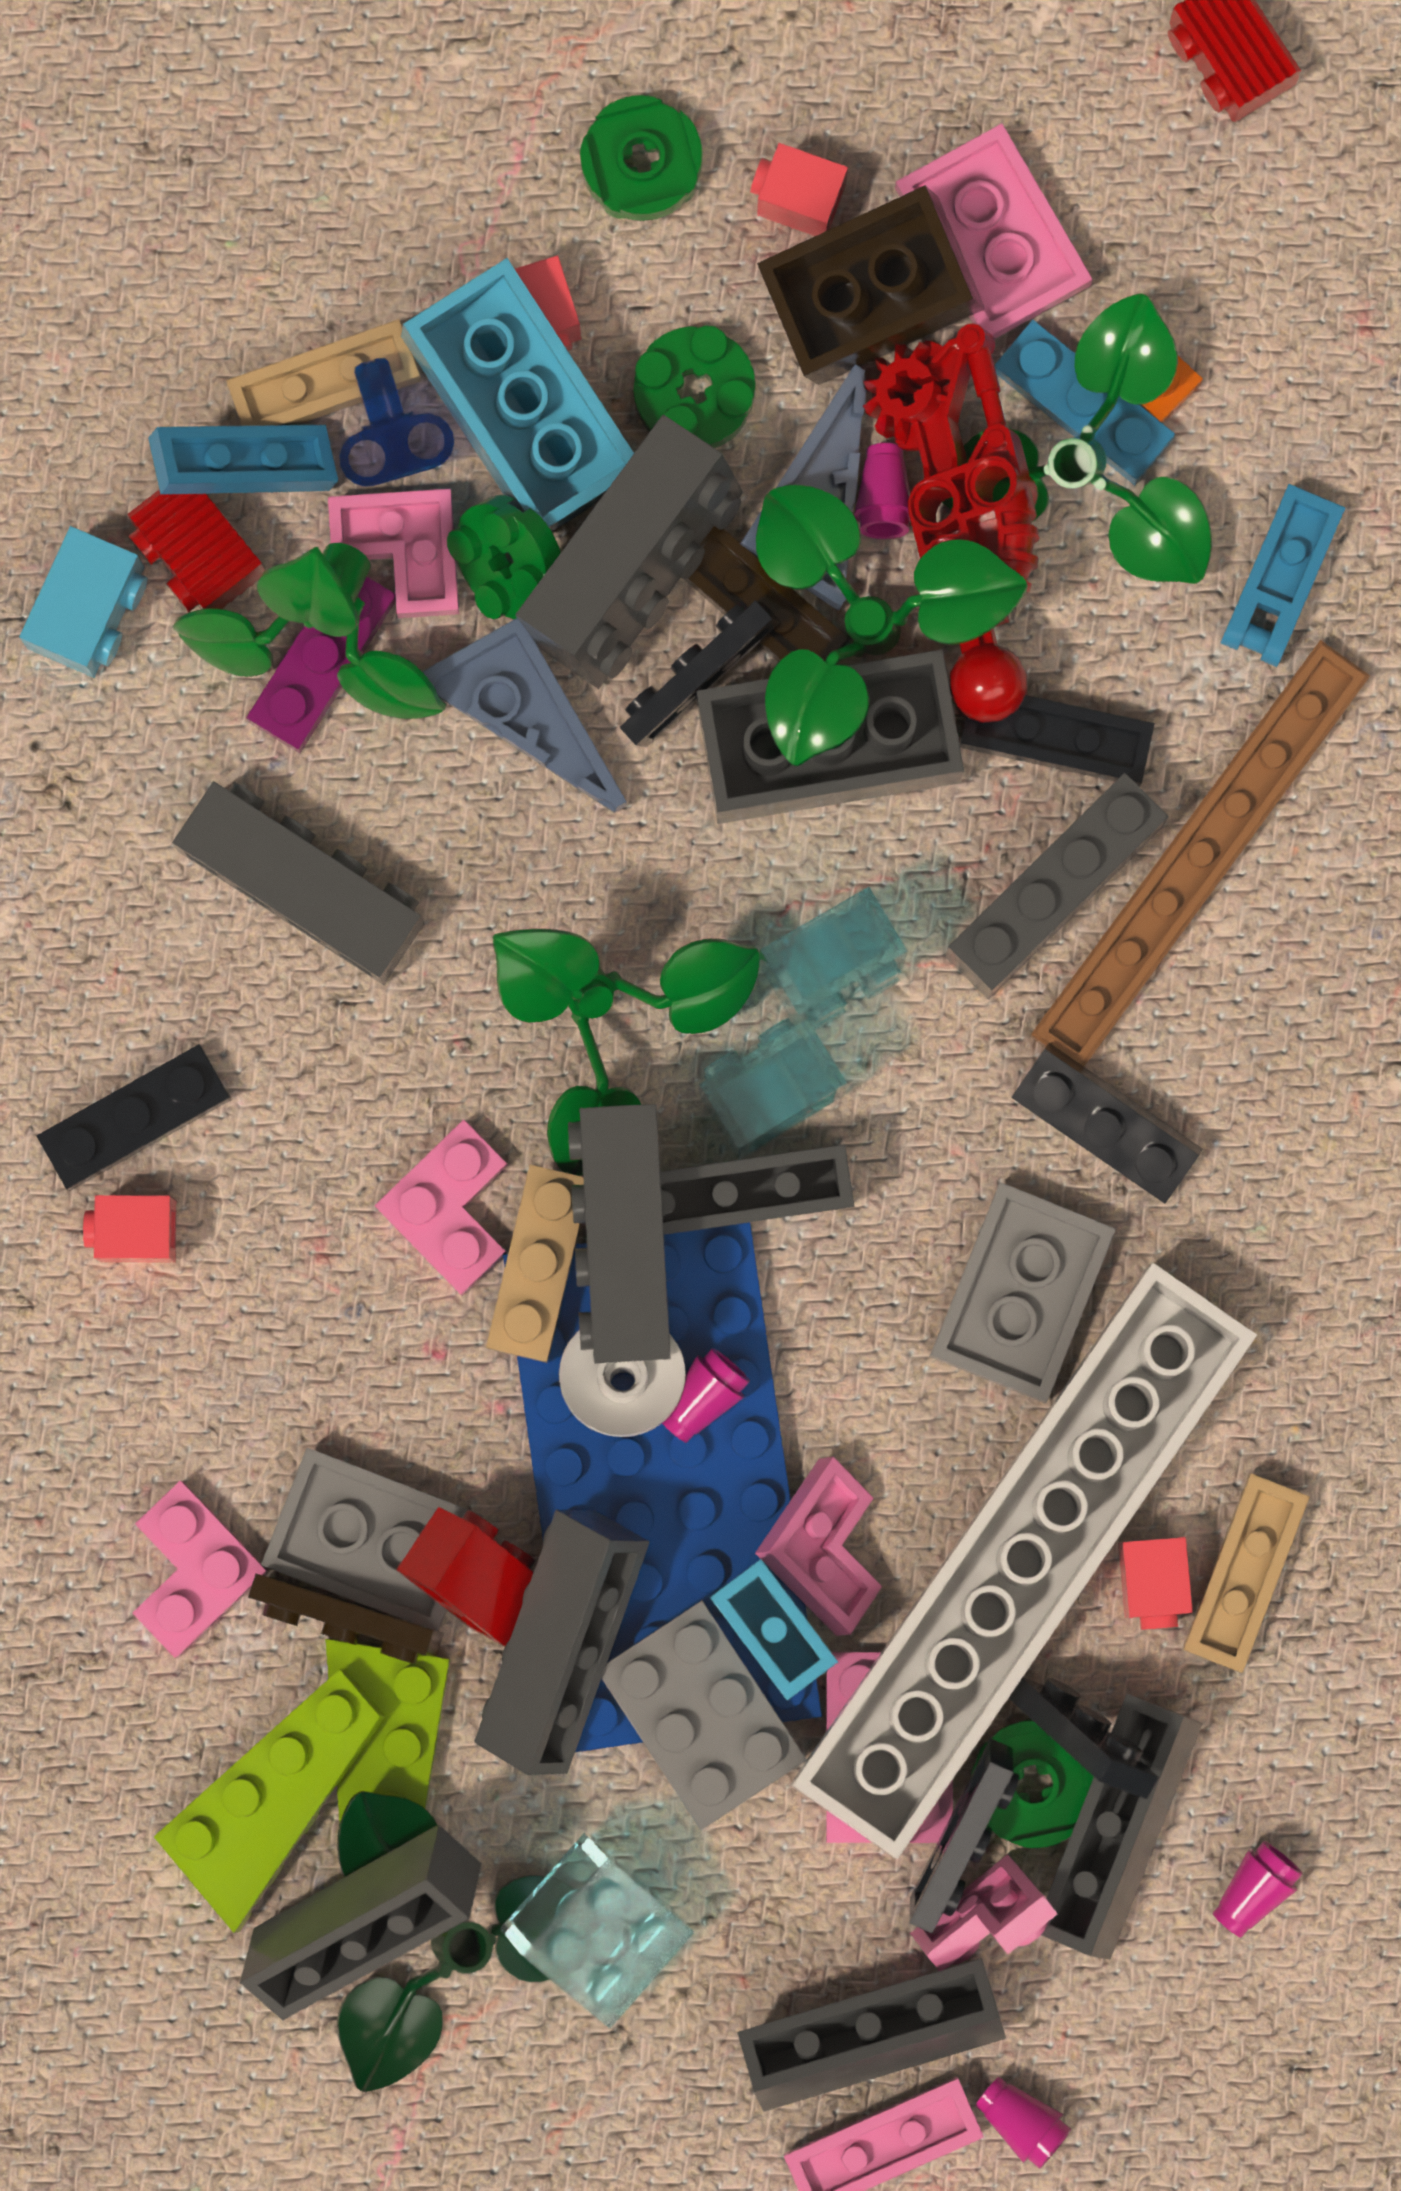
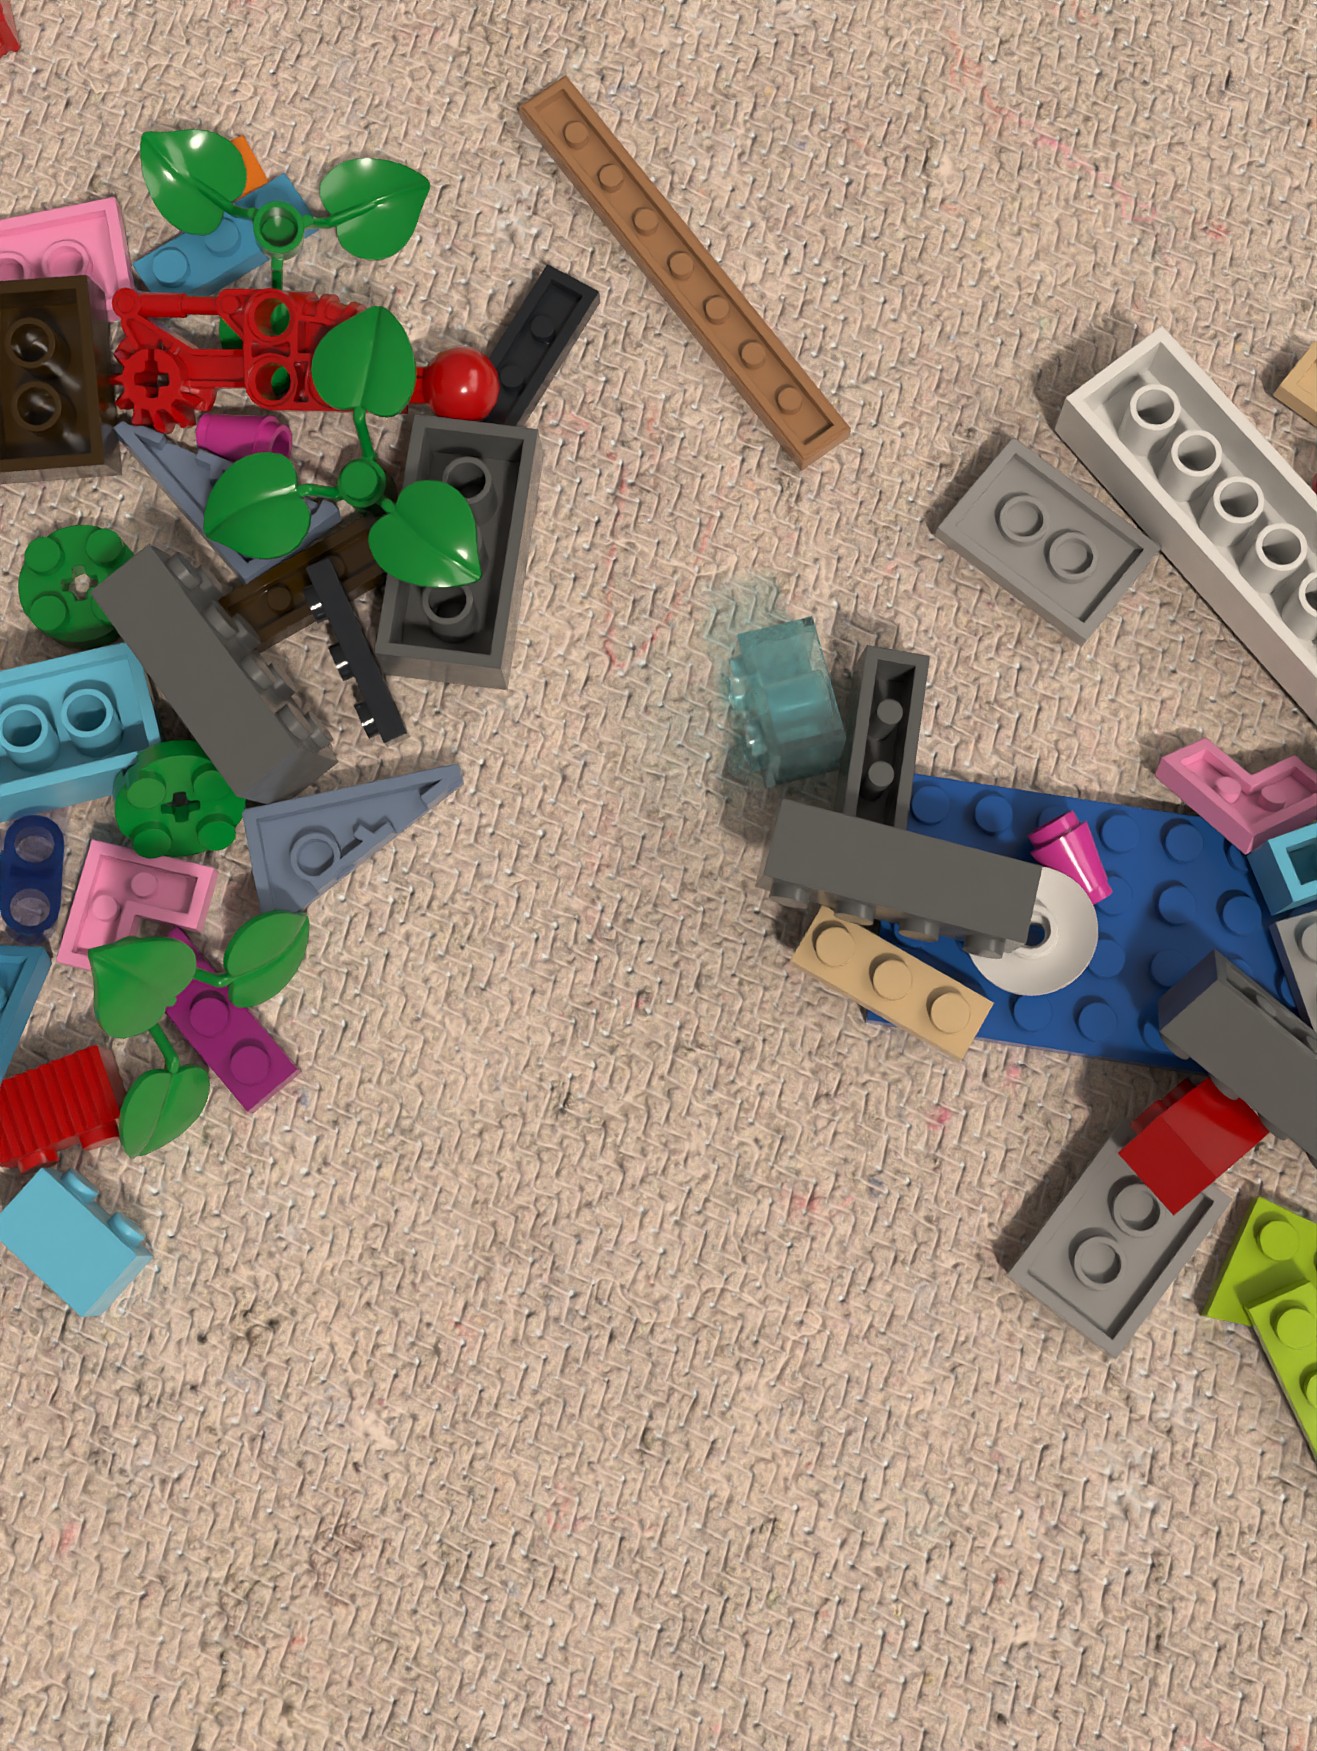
camera: 70 degrees left, 5 degrees down
black plate [36,1044,232,1192] -> none
coral brick [83,1195,177,1263] -> none
bright pink plate [133,1480,268,1658] -> none
dark grey brick [172,781,424,985] -> none
dark brown plate [248,1573,444,1664] -> none
bright pink plate [374,1119,508,1296] -> none
green plant [493,929,760,1175] -> none
clear light blue brick [759,887,908,1031] -> none
dark grey brick [945,773,1169,1000] -> none
black plate [1011,1043,1203,1204] -> none
dark azure plate [1220,484,1345,667] -> none

